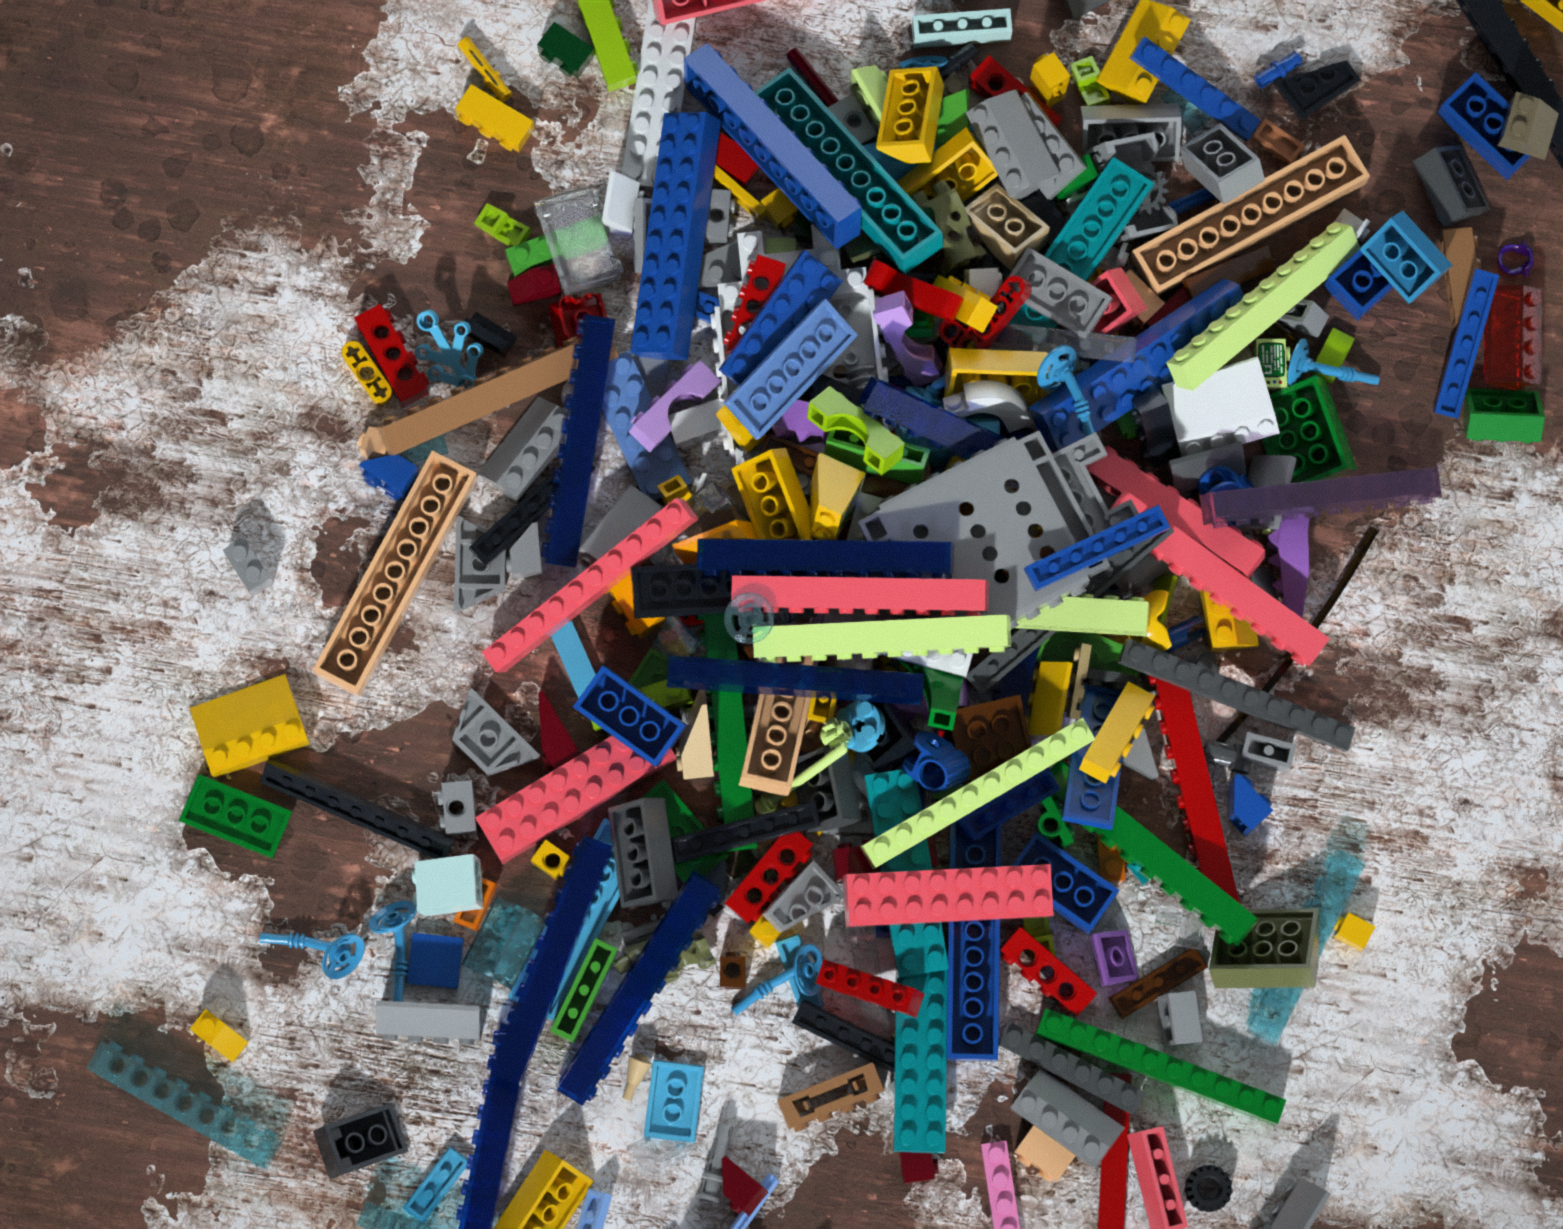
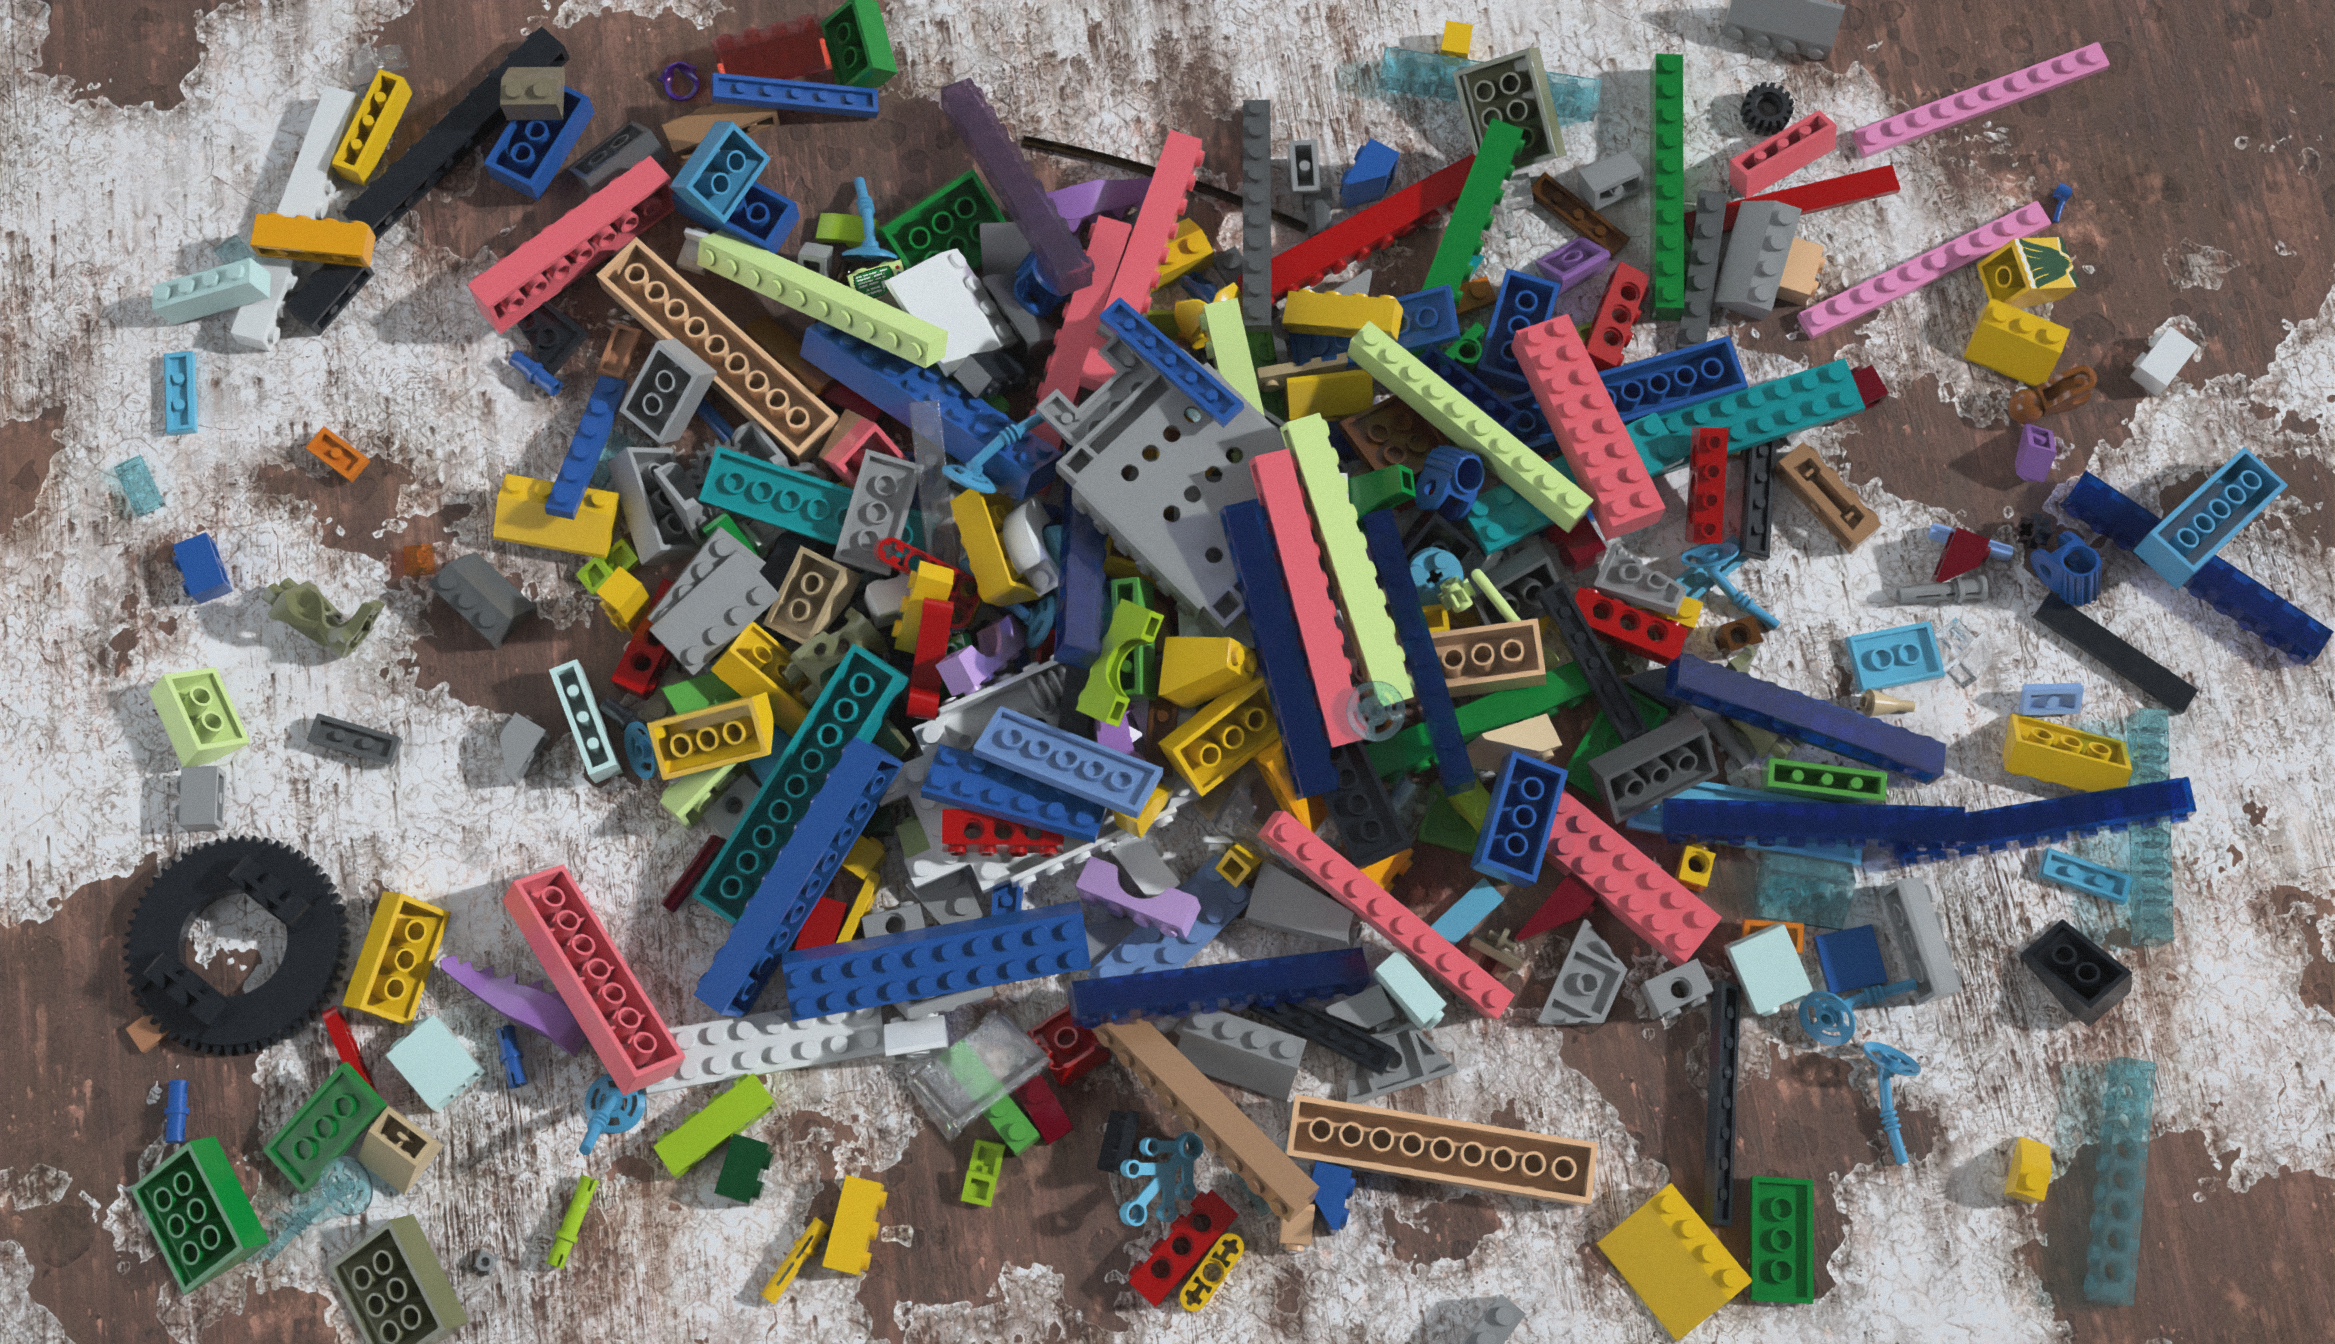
camera: 105 degrees left, 5 degrees down
none -> coral brick [467,156,675,335]
none -> light aqua brick [1371,949,1447,1031]
none -> dark tan hips [1467,928,1522,982]

